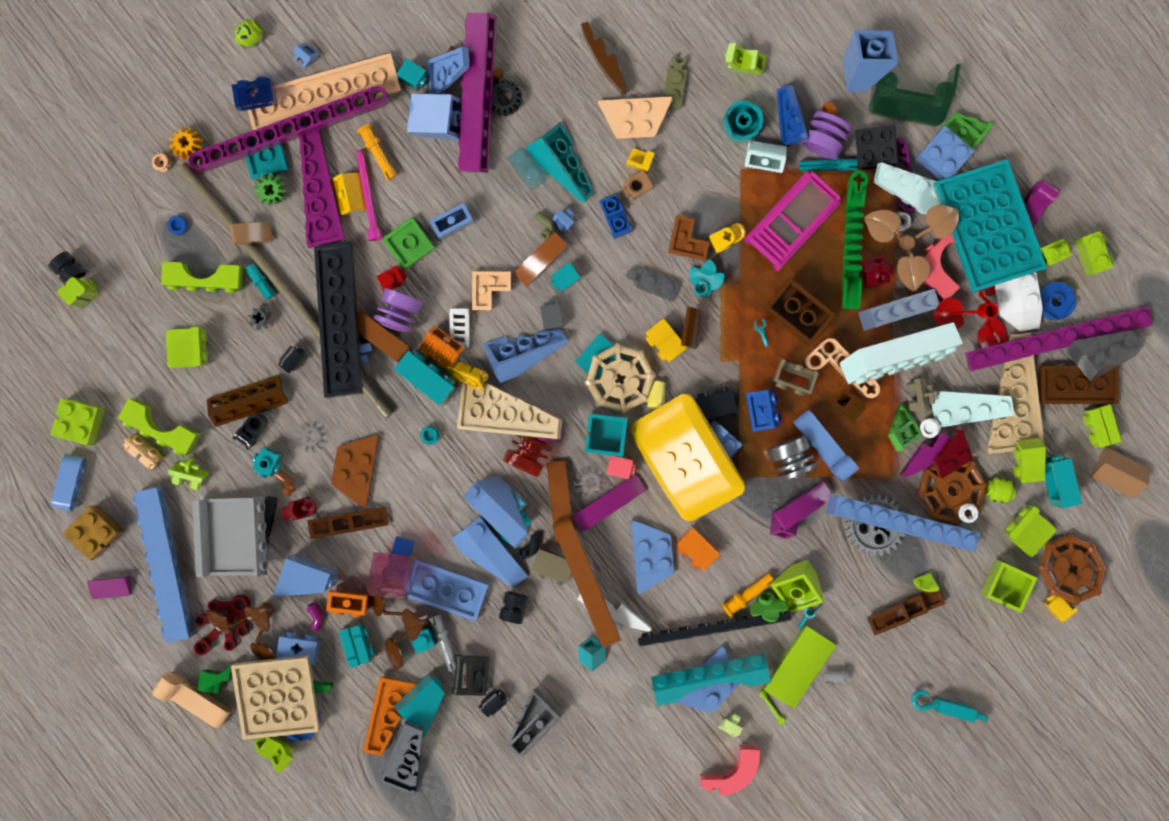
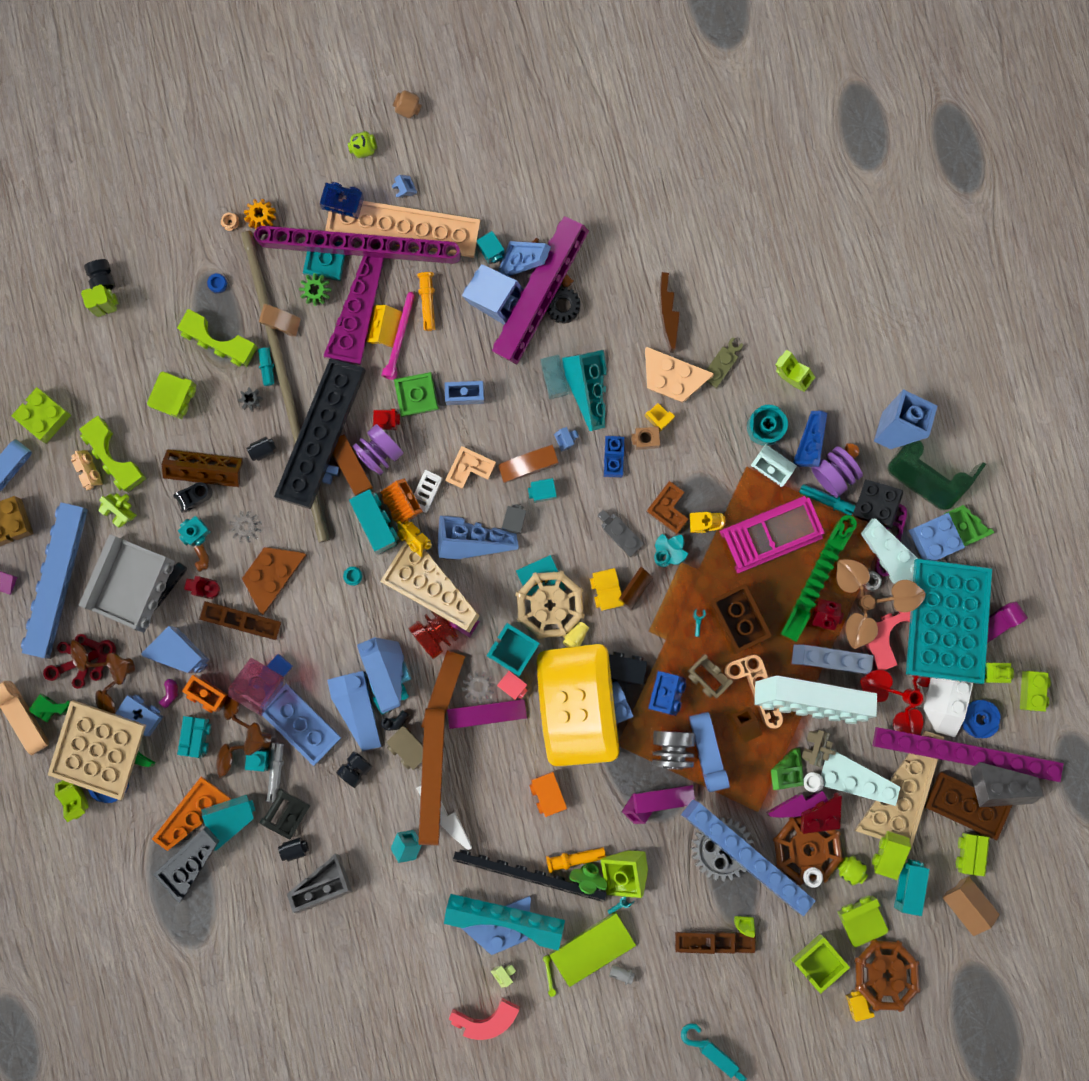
camera: 20 degrees right, 5 degrees down
olive arm [534,211,555,239] -> none
medium blue wing [631,520,674,594] -> none

